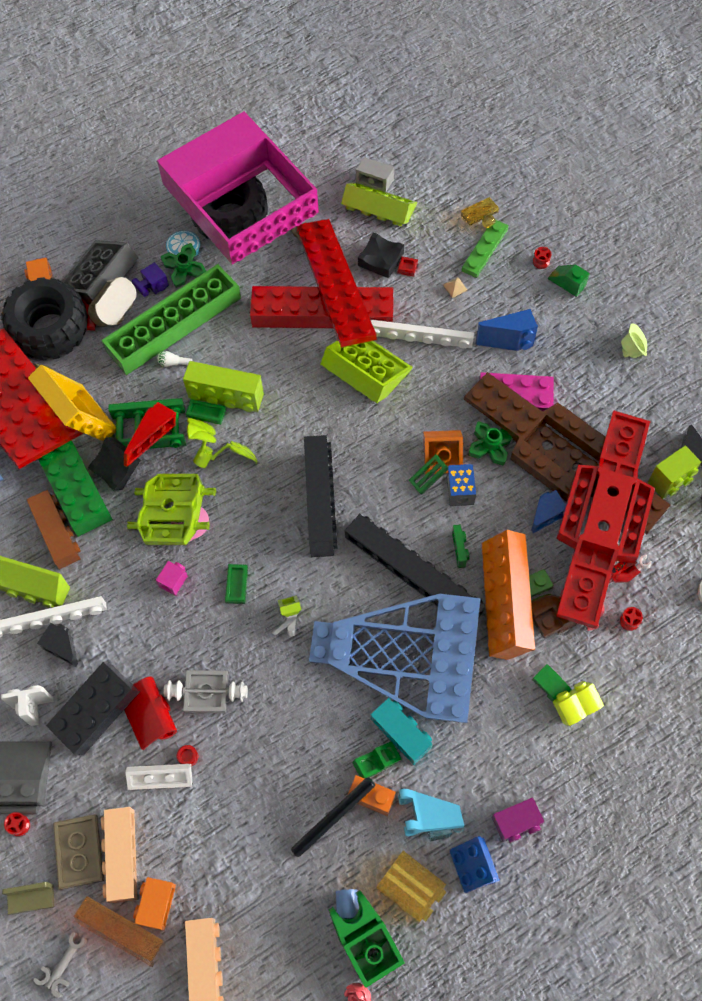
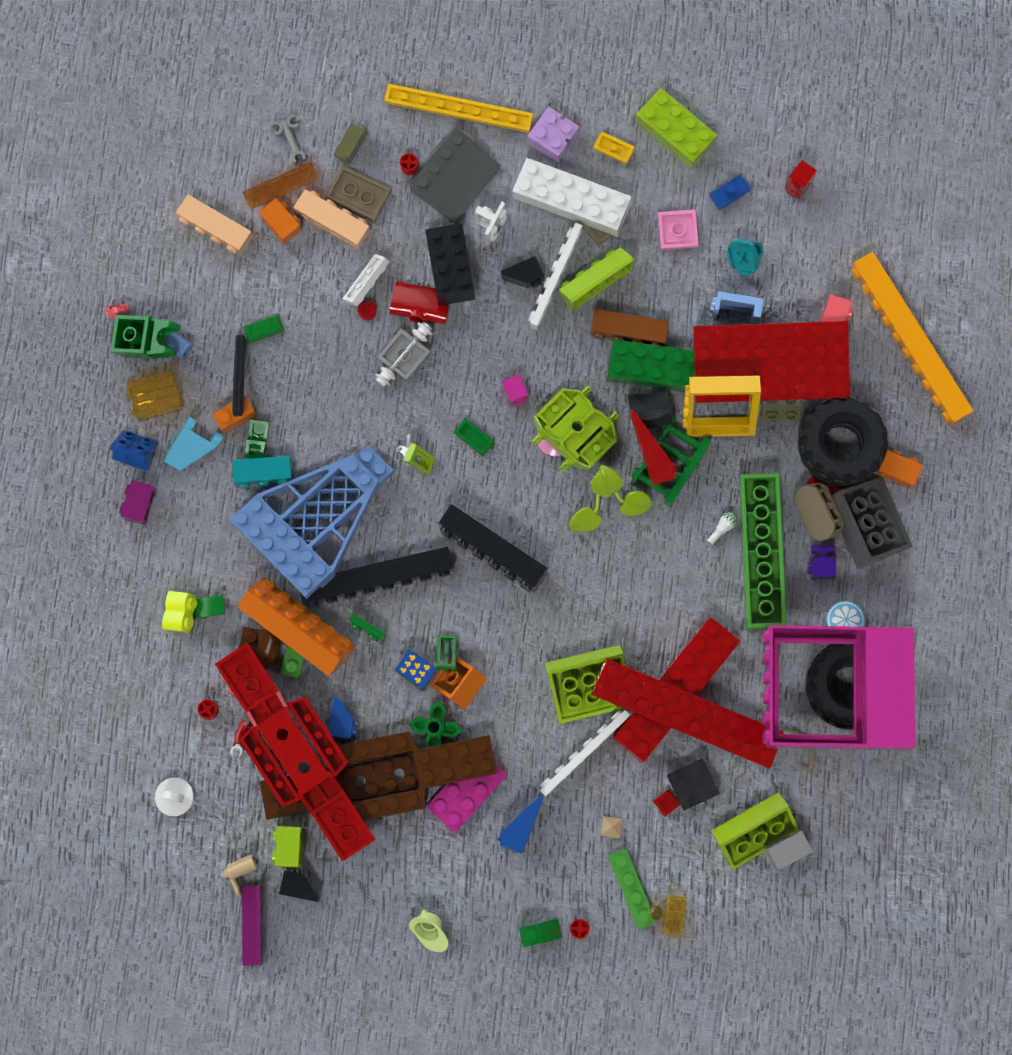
camera: 130 degrees right, 15 degrees up
green plant [161,243,206,288] -> none
lime brick [183,361,264,412] -> none
green tile [185,399,226,425] -> none
none -> green tile [243,314,284,344]

